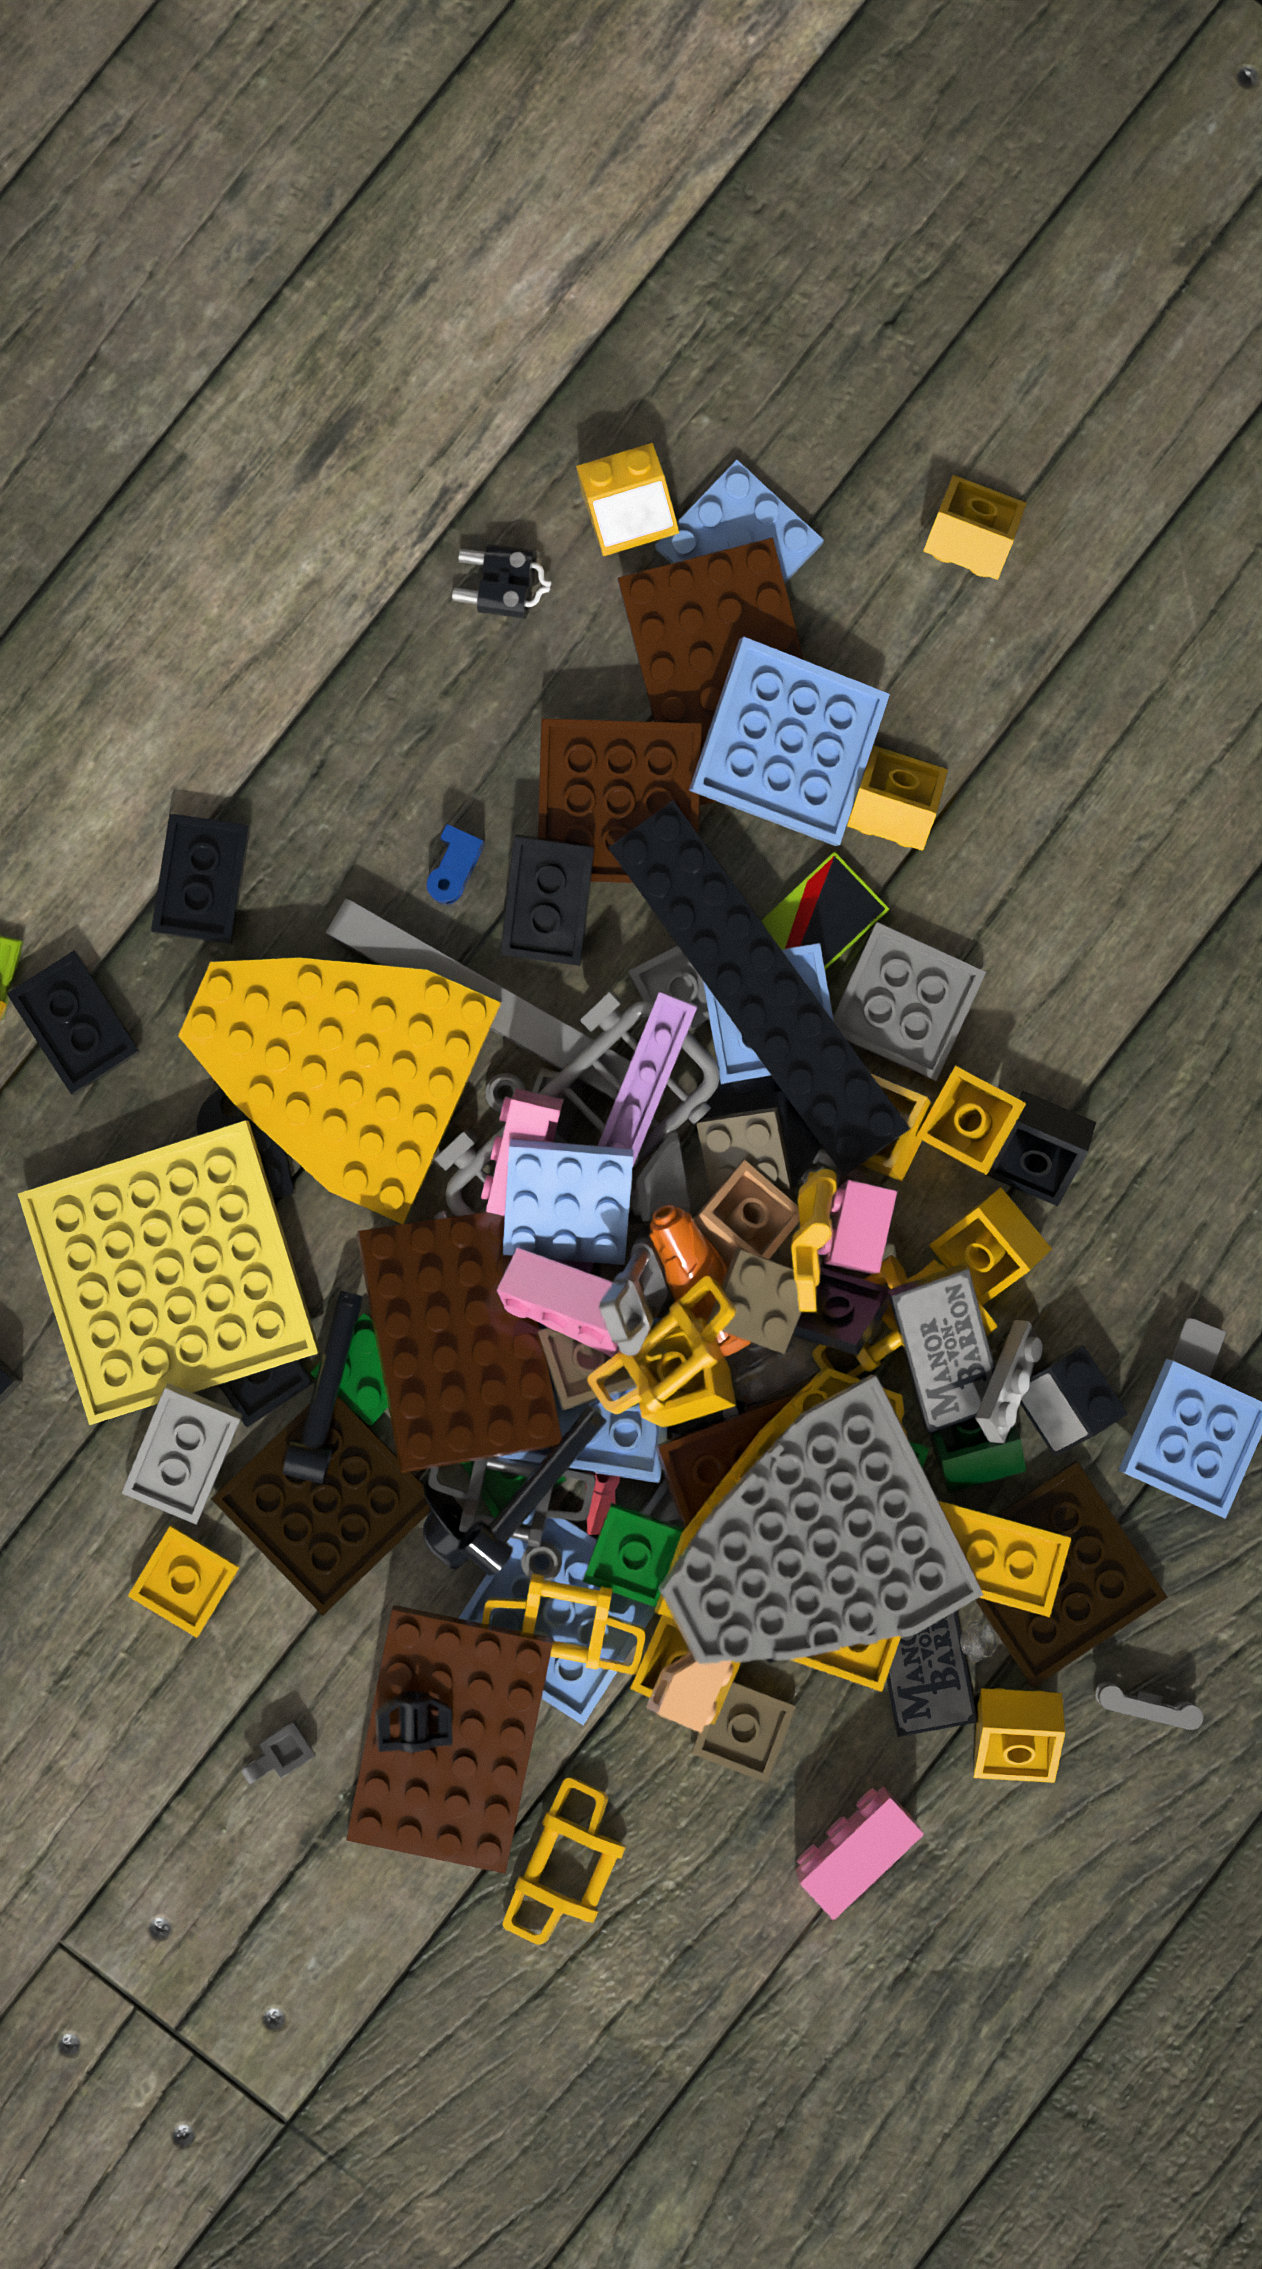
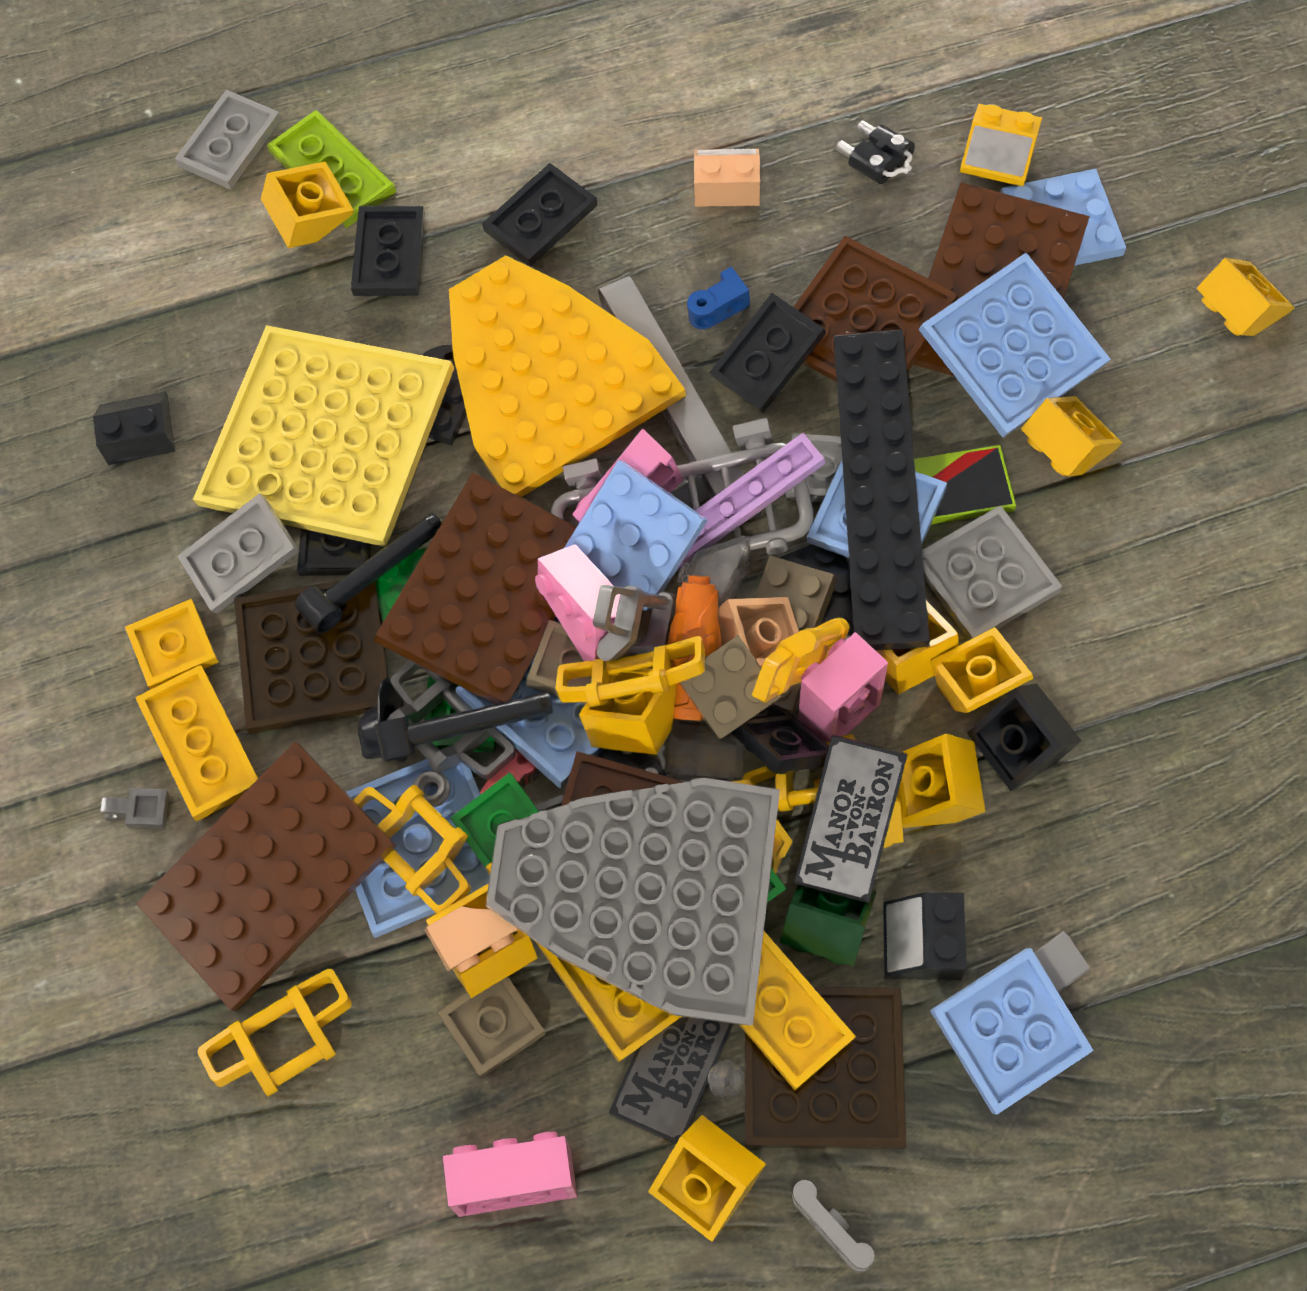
camera: 40 degrees right, 20 degrees down
black piece [375,1691,453,1752] -> none
light grey plate [975,1320,1043,1443] -> none
none -> yellow plate [135,665,259,822]
none -> light nougat slope [694,149,760,207]

